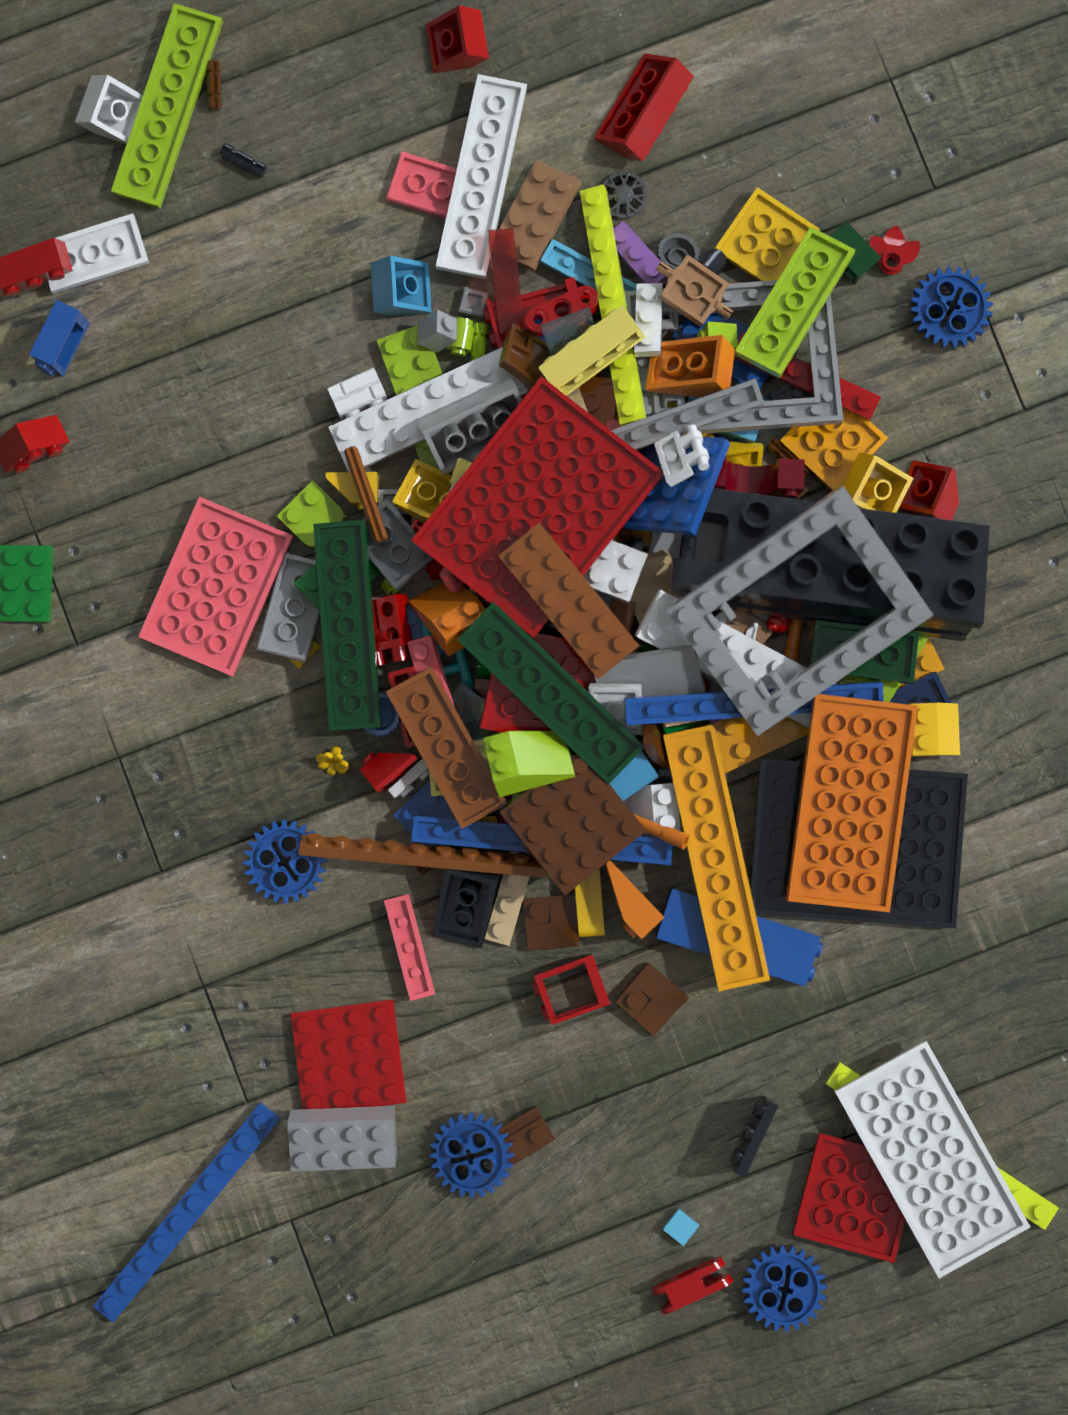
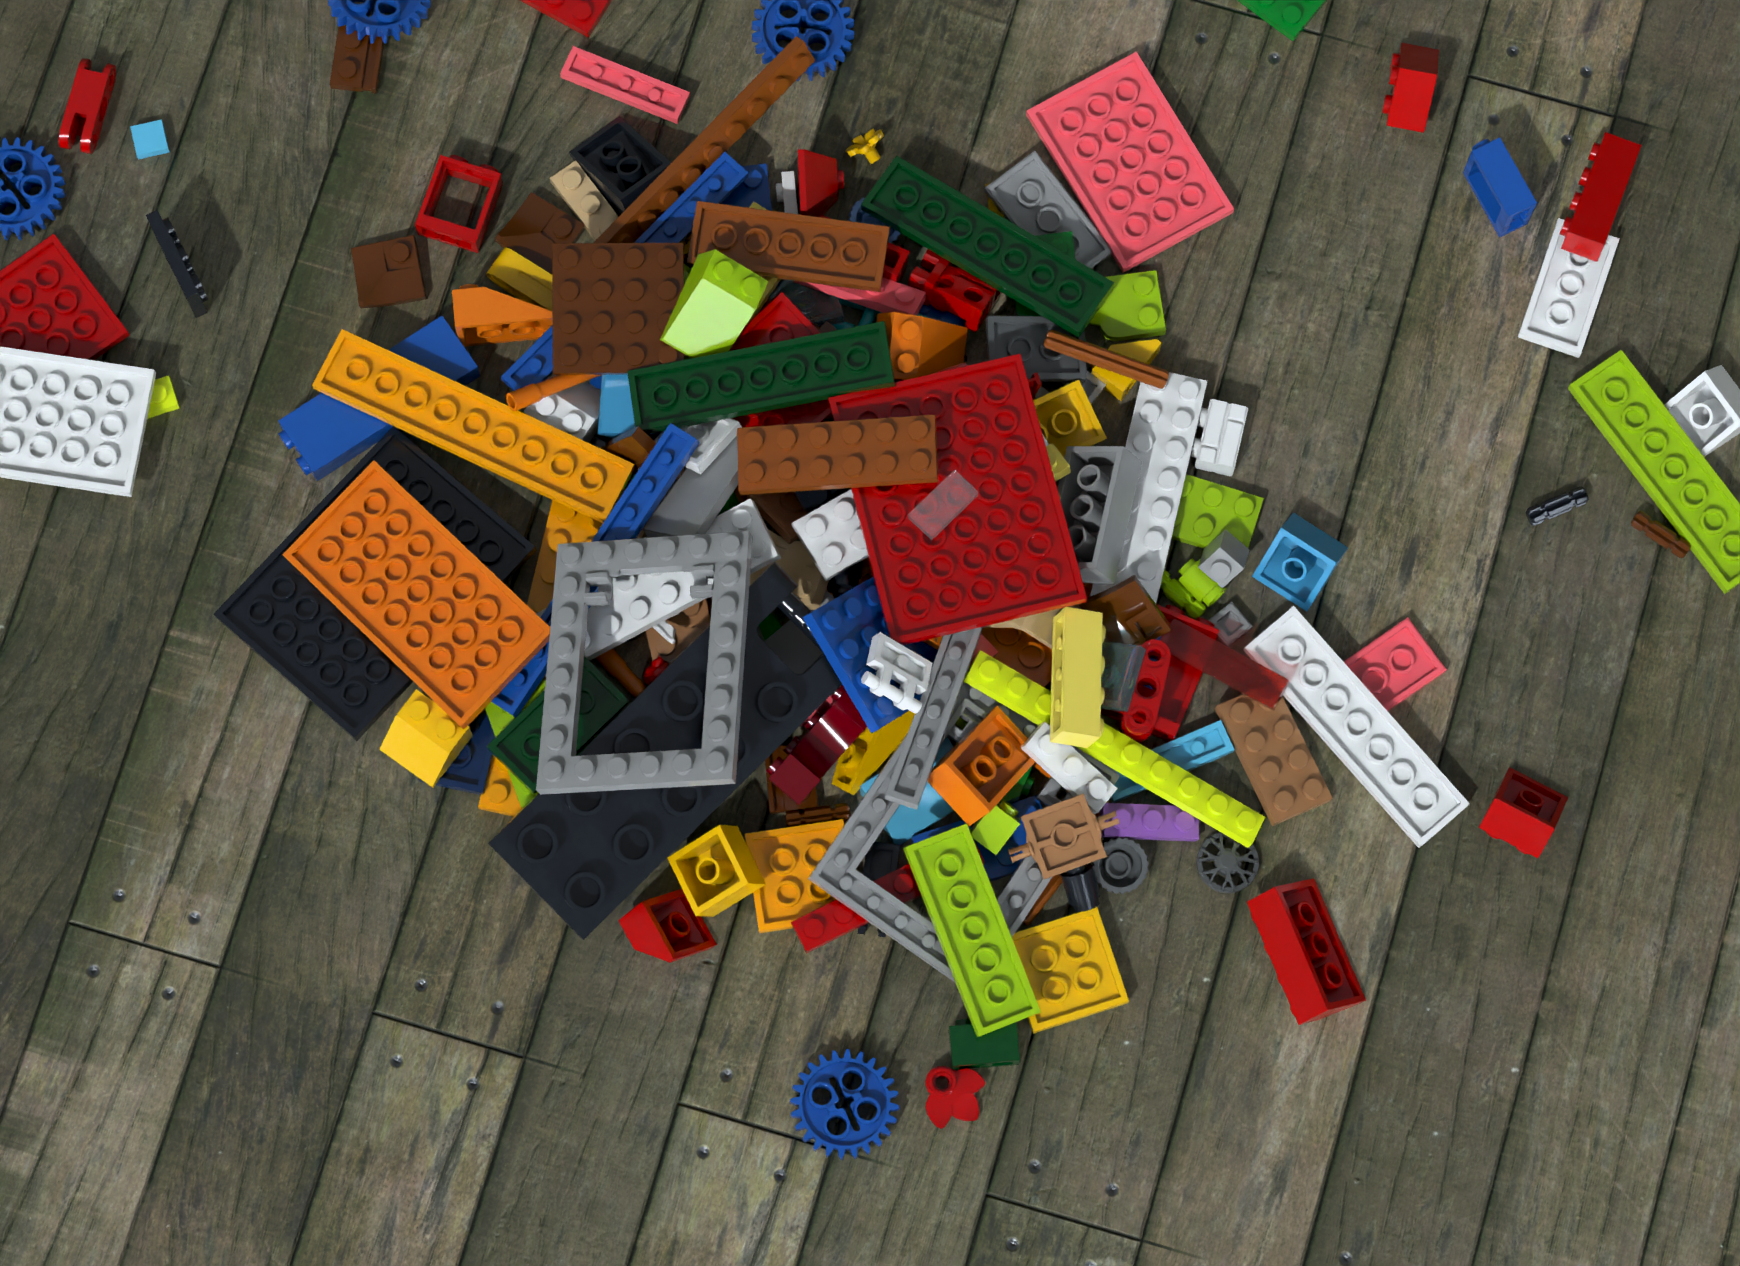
camera: 120 degrees right, 10 degrees down
none -> clear tile [908,470,979,540]

